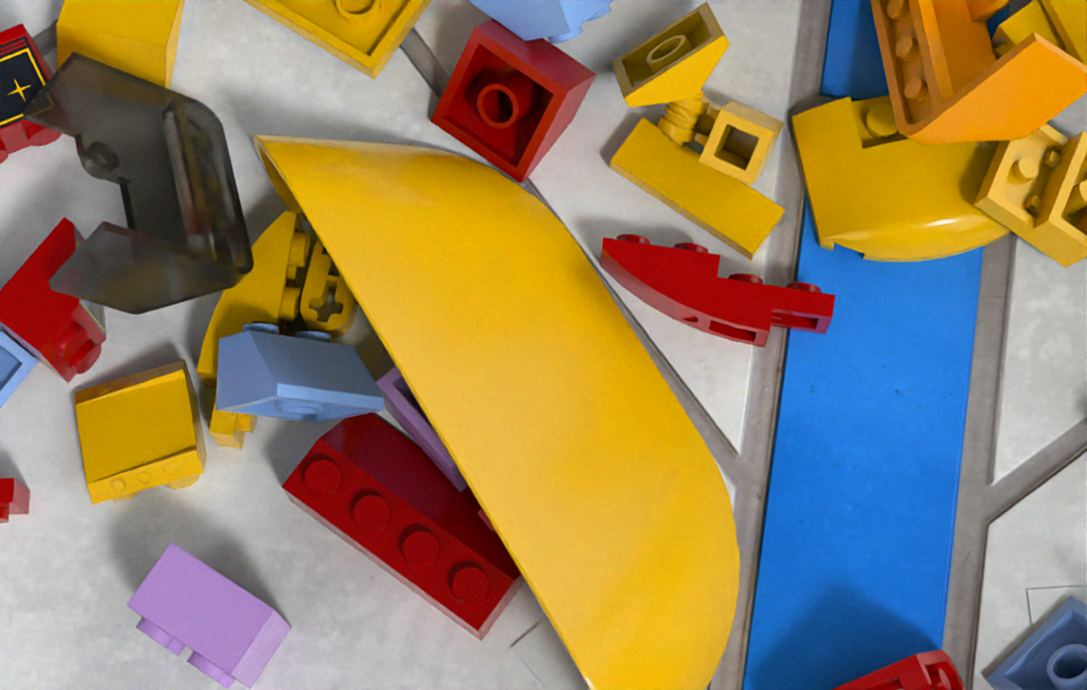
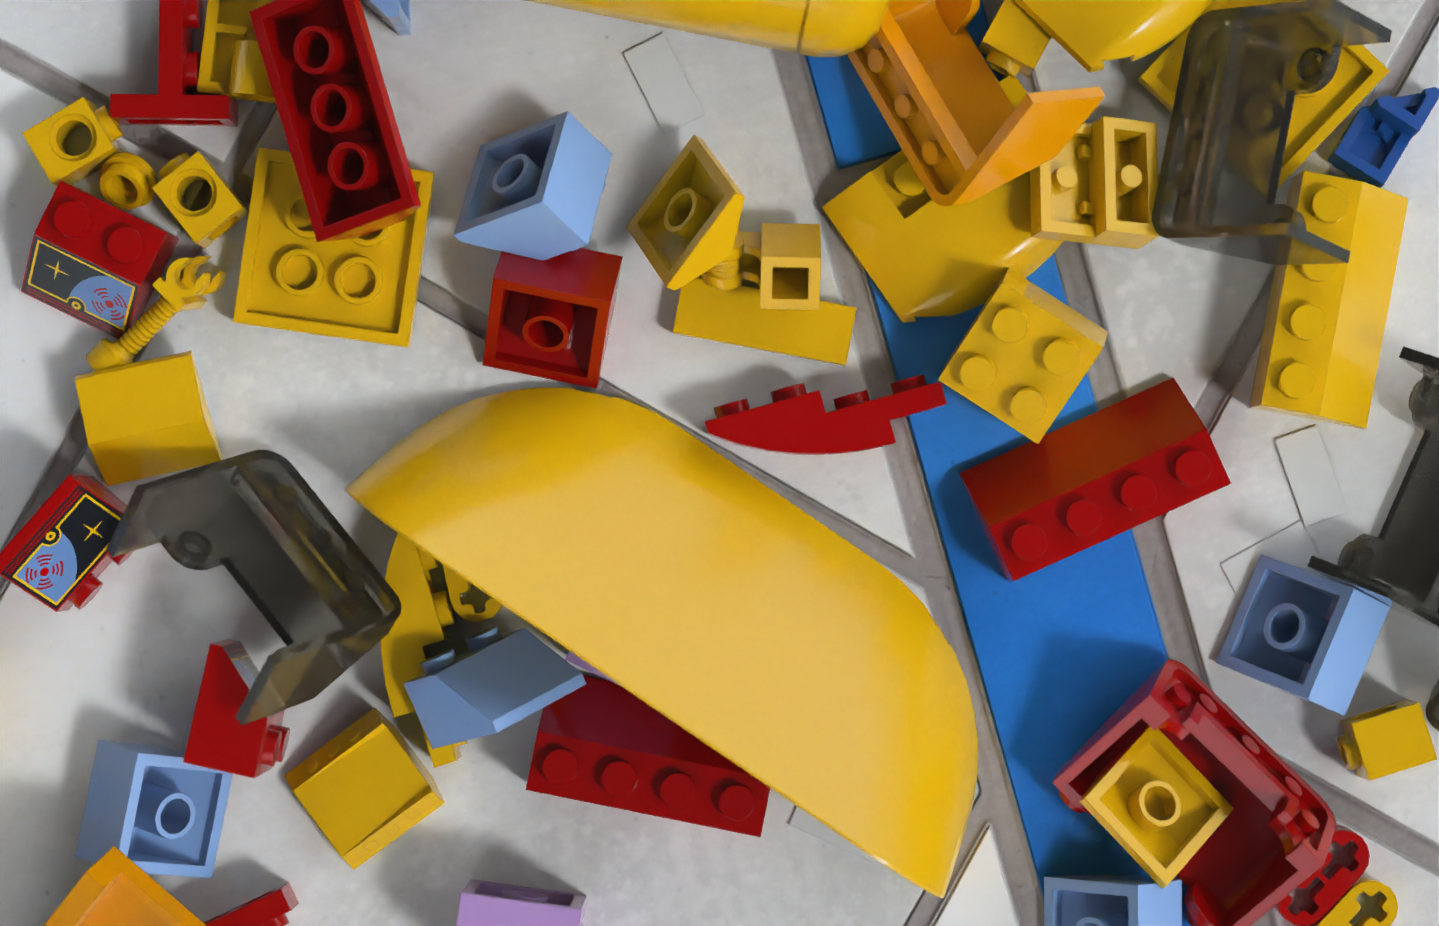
camera: 25 degrees left, 15 degrees up
none -> yellow brick [938,268,1108,444]
none -> red slope [959,377,1231,581]

